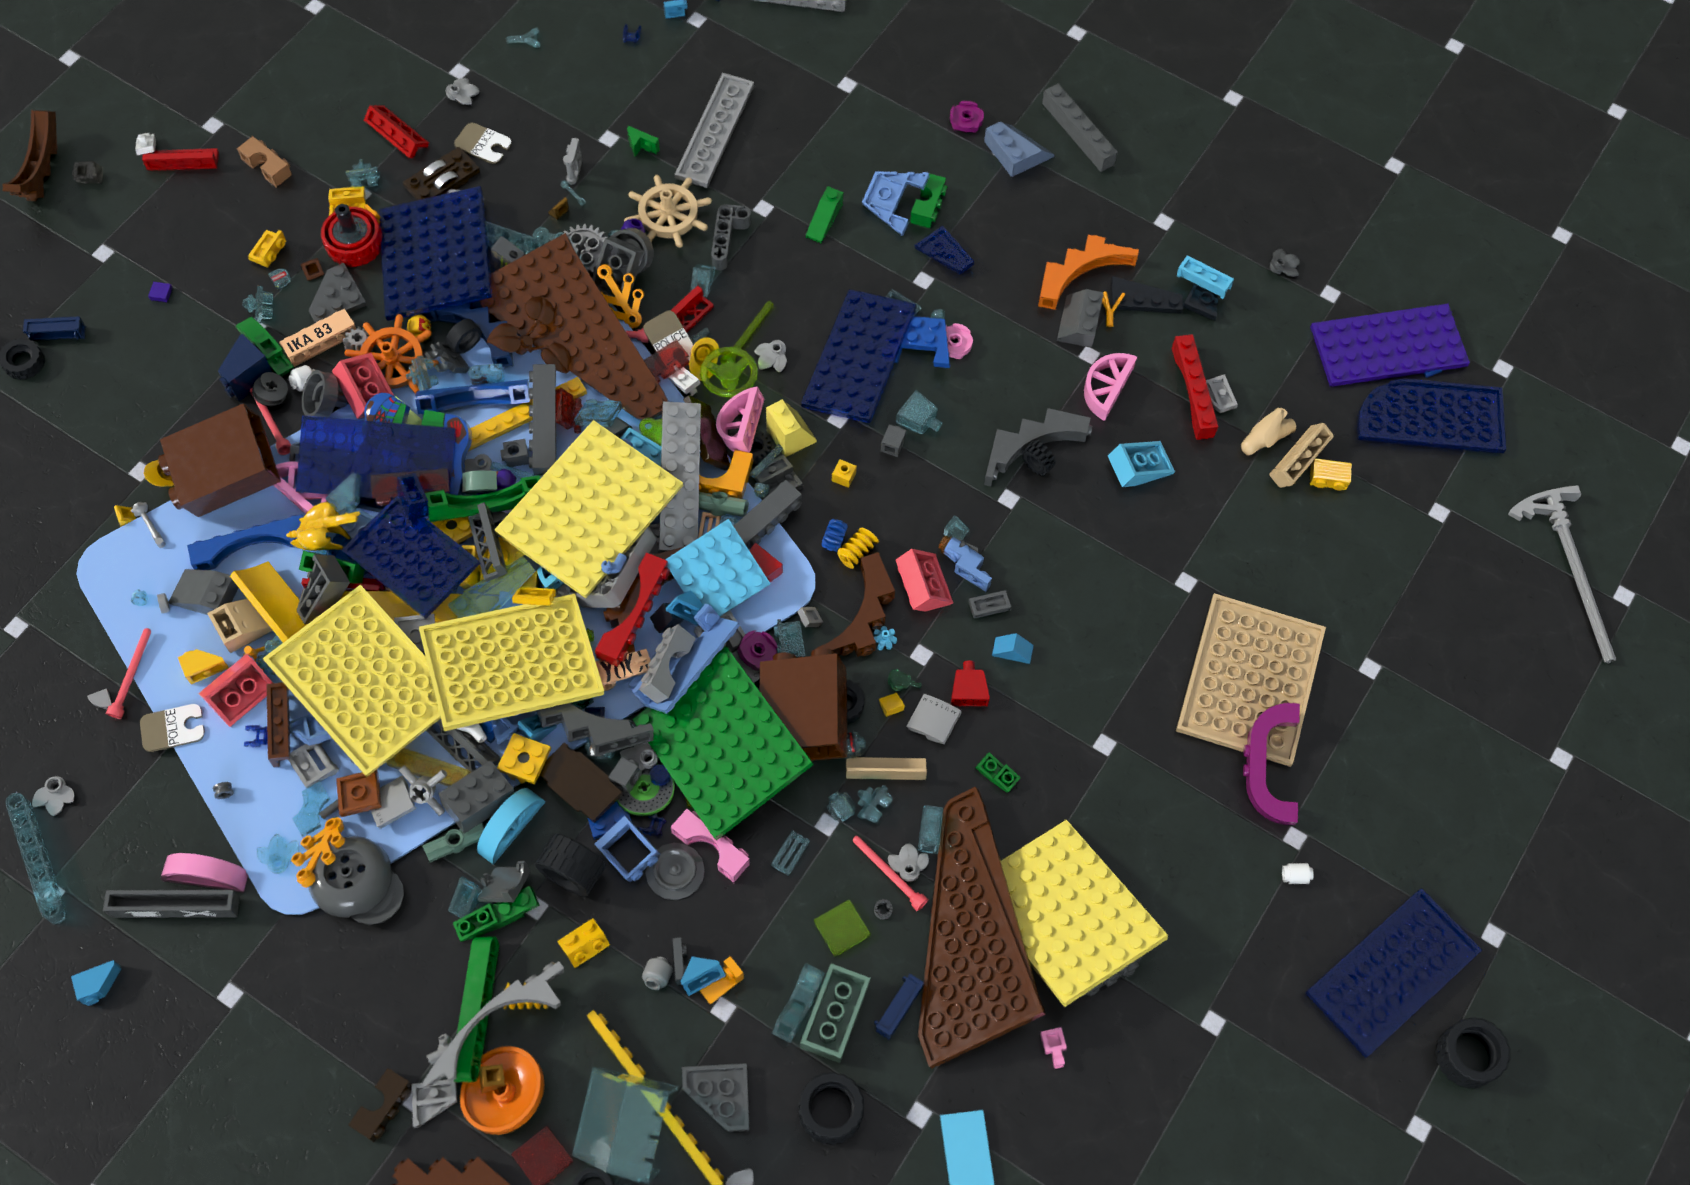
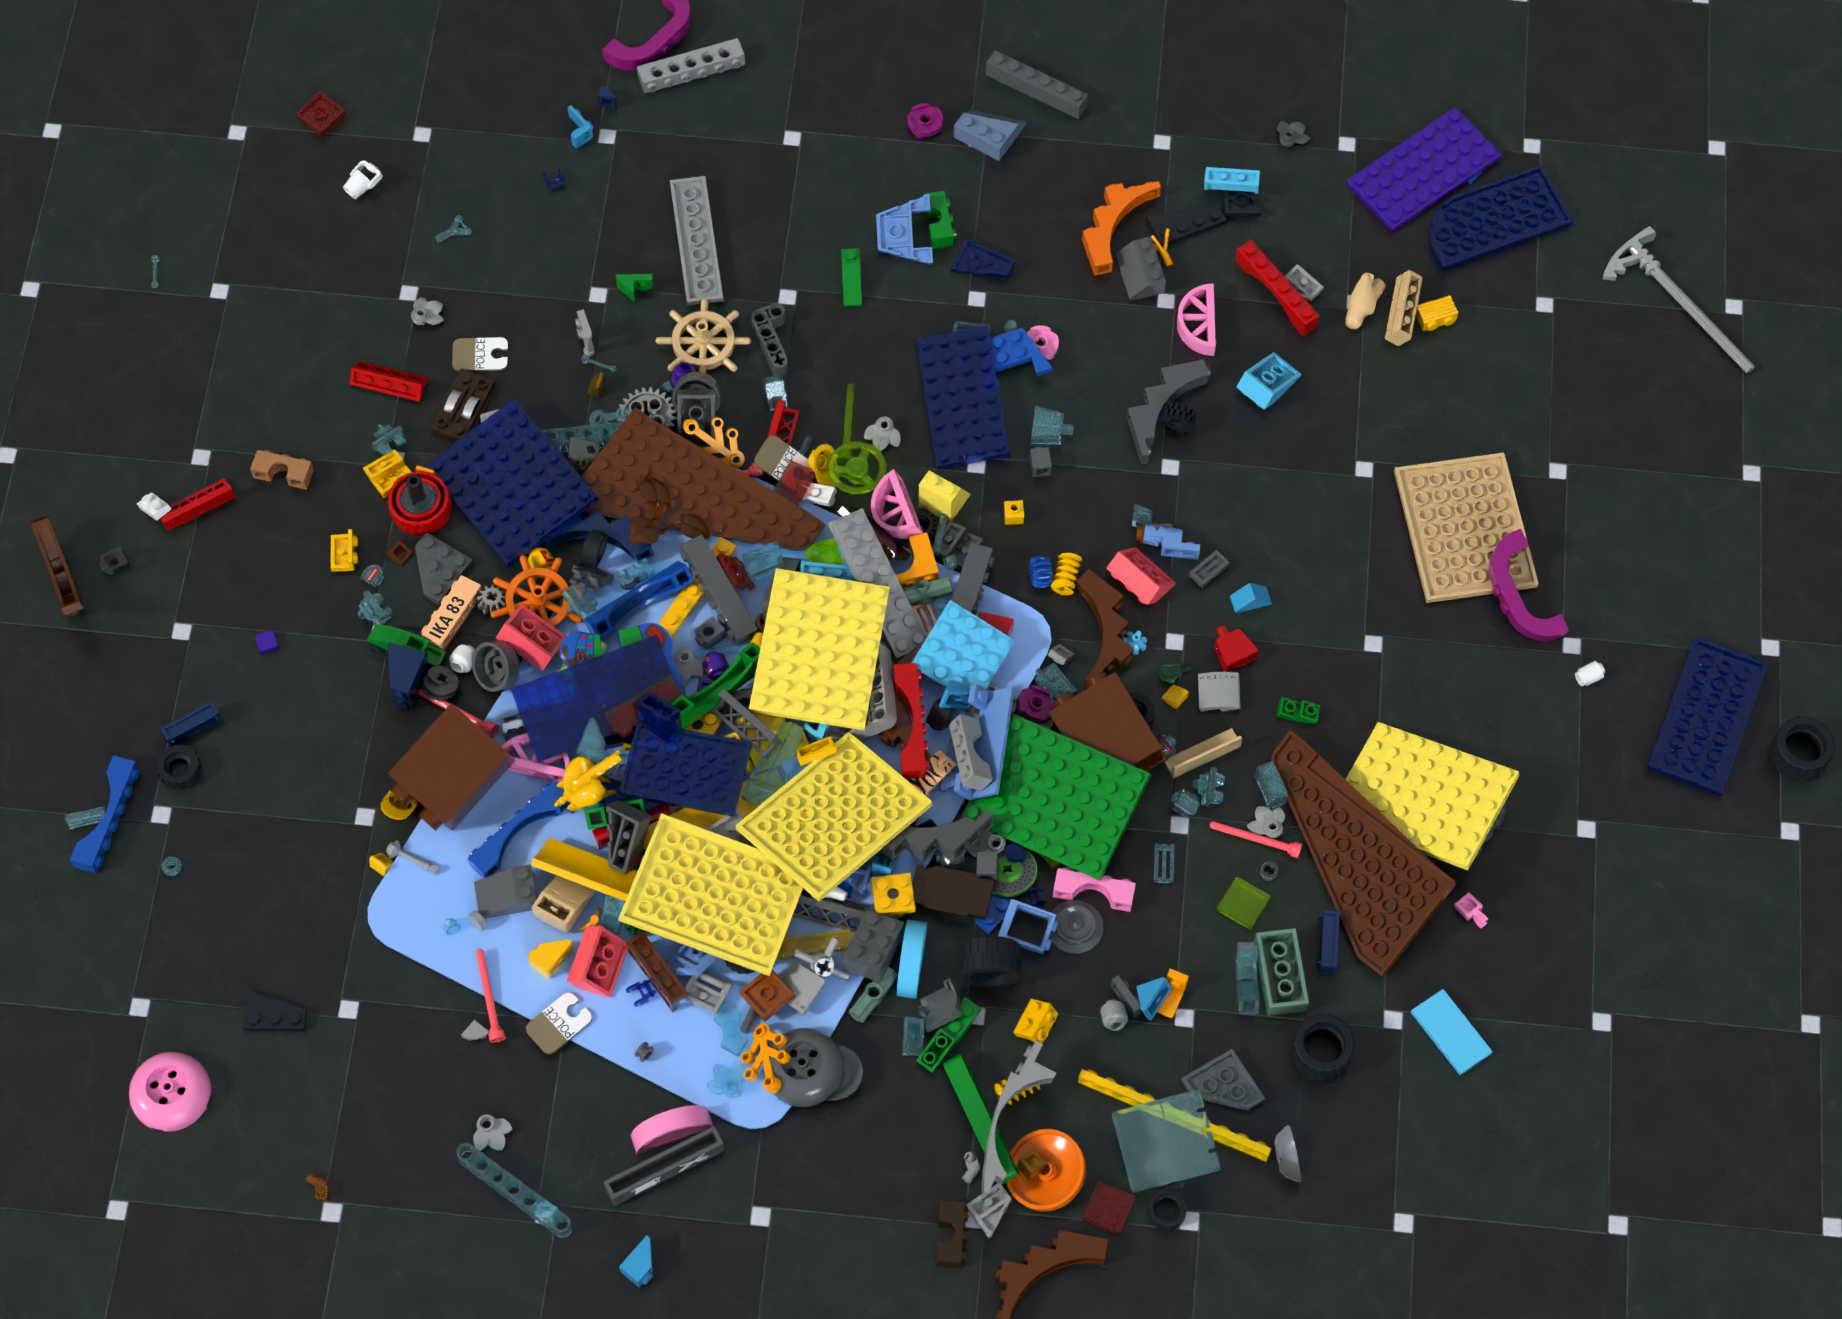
camera: 25 degrees left, 0 degrees up
sand green brick [462,471,497,496] -> none
medium blue arm [601,553,627,574] -> none

